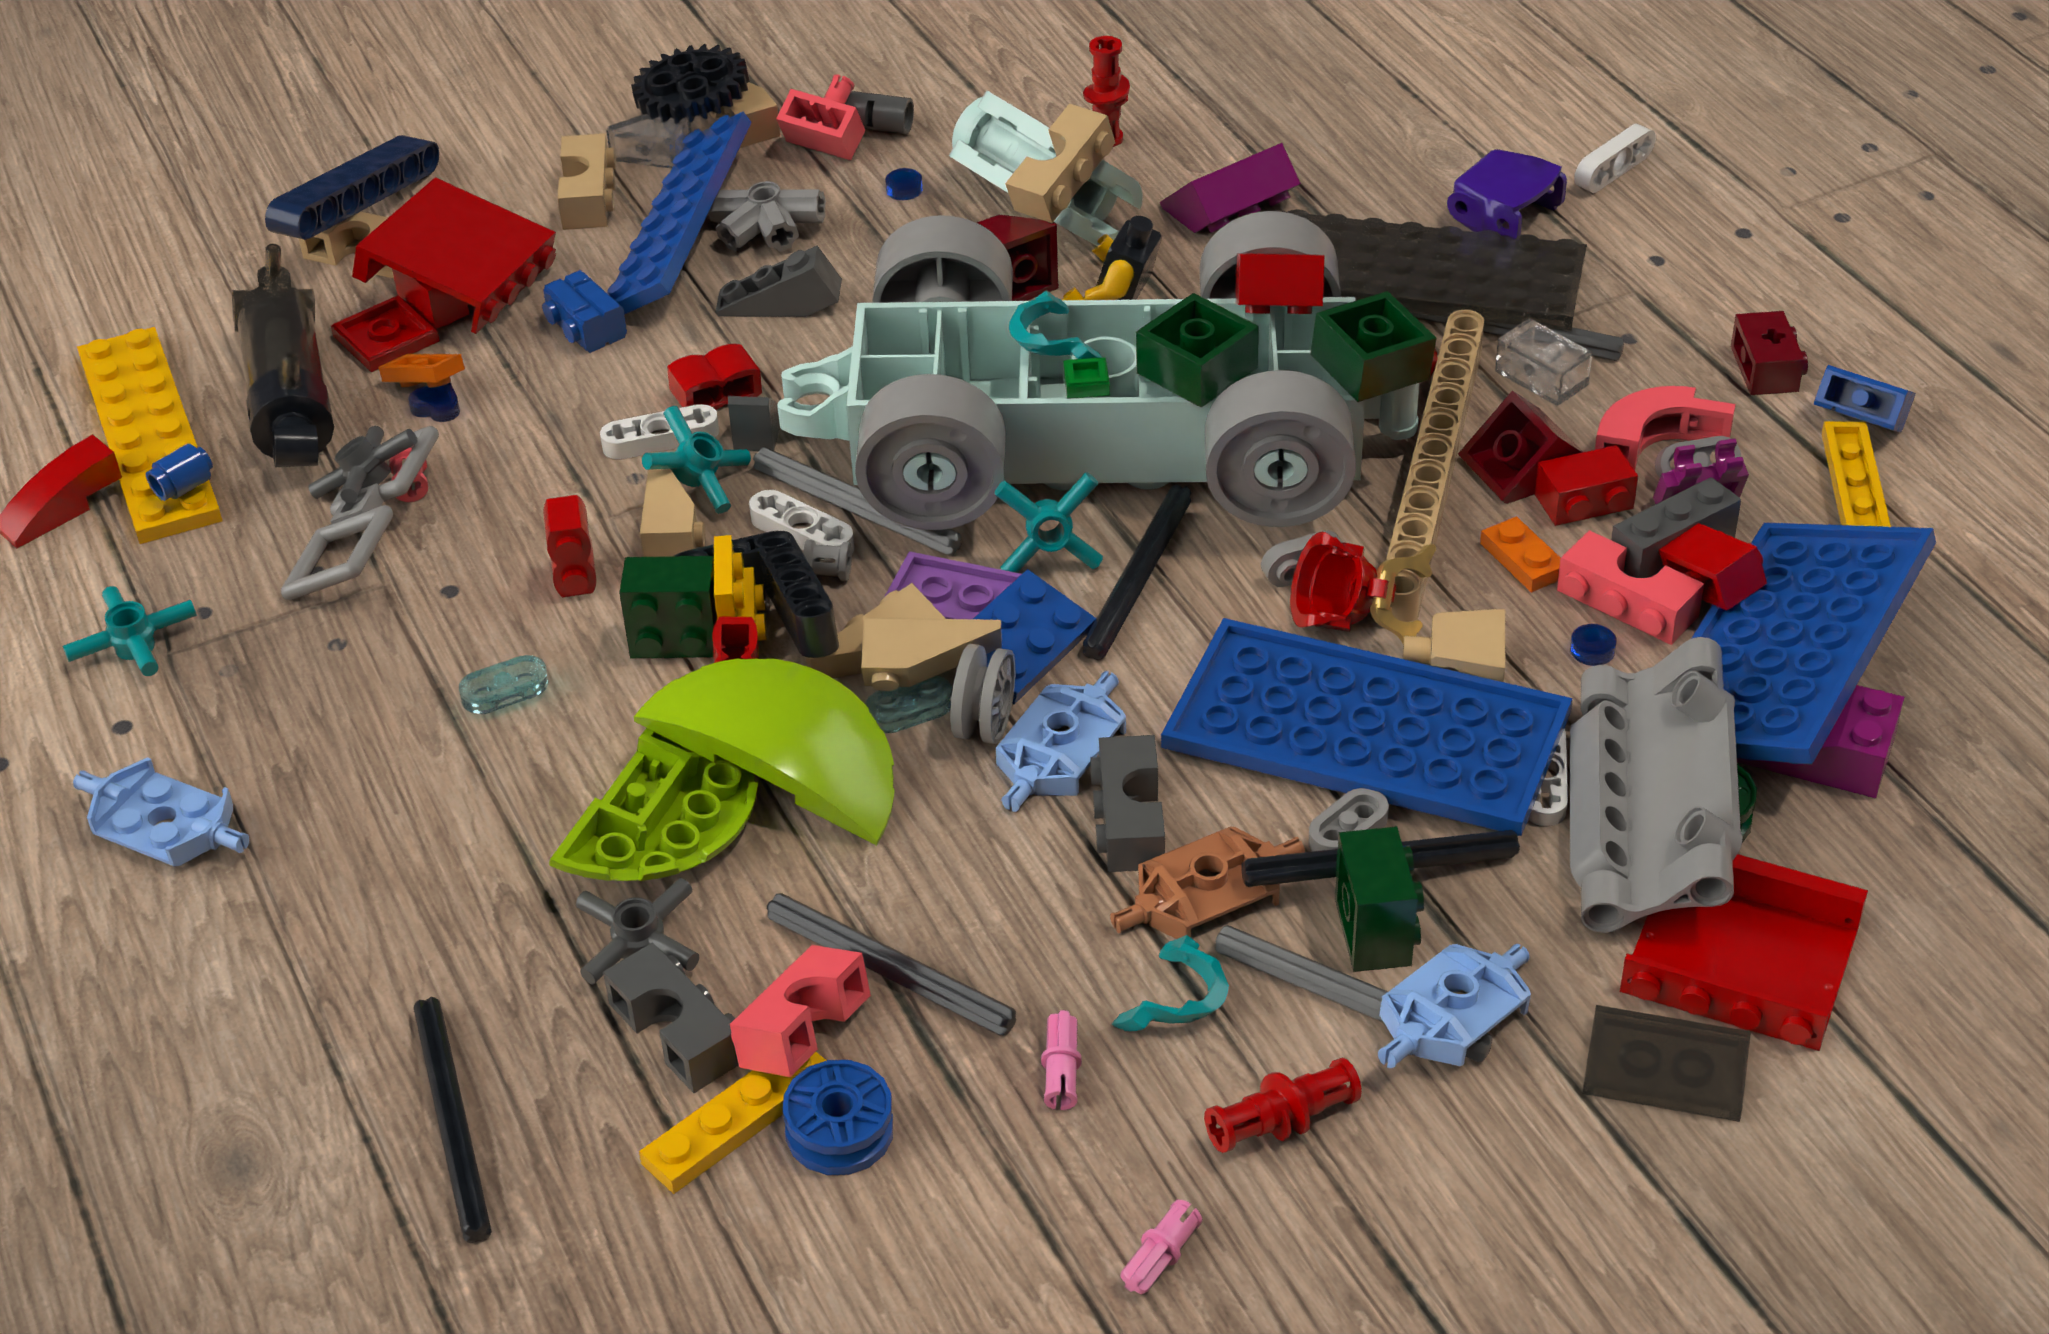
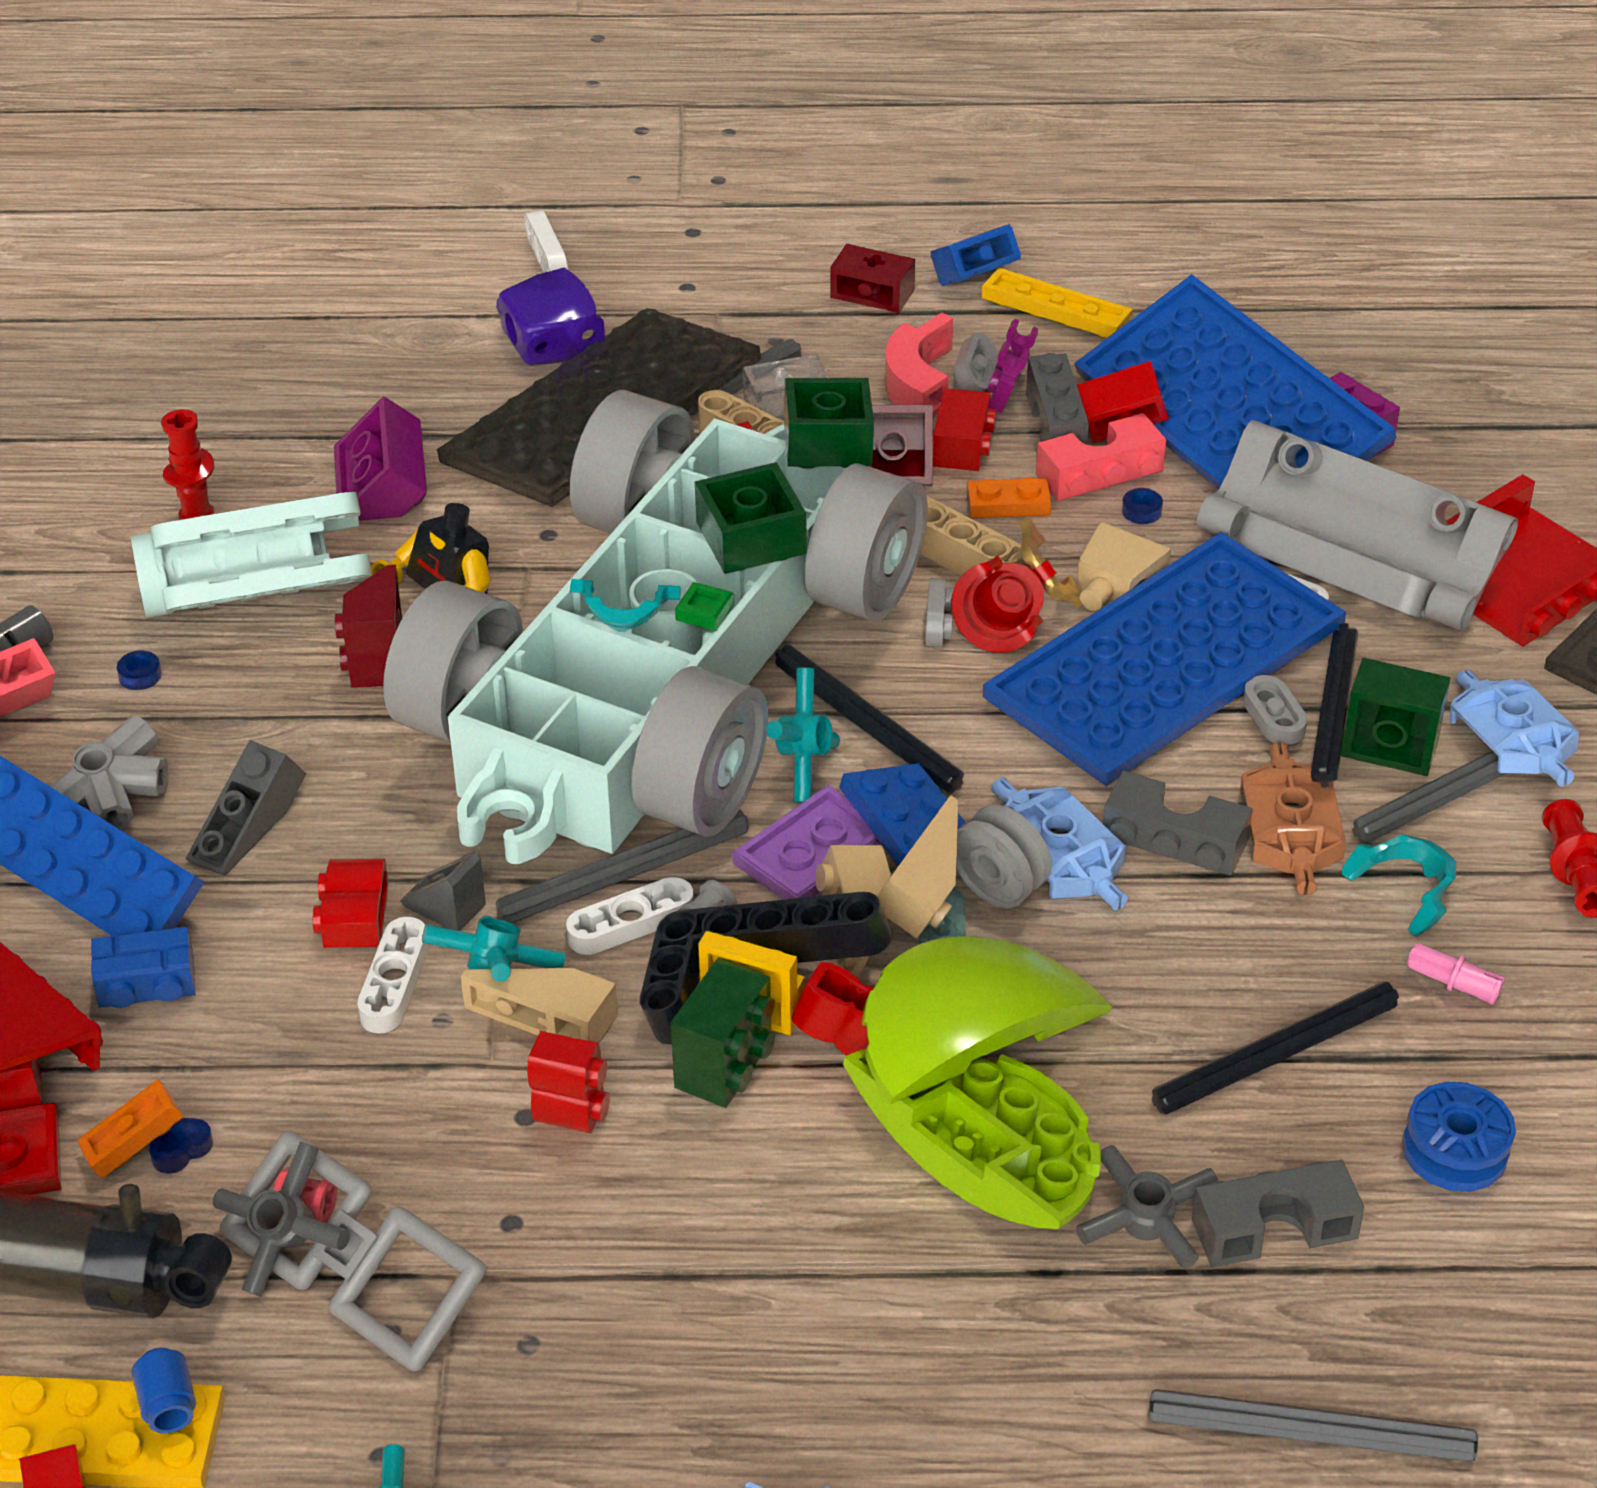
camera: 65 degrees left, 0 degrees up
clear light blue plate [459,655,549,714] -> none
yellow plate [639,1052,827,1194] -> none
coral arch [730,945,871,1077] -> none
tan arch [1005,103,1115,223] -> none
red brick [1235,253,1325,314] -> none

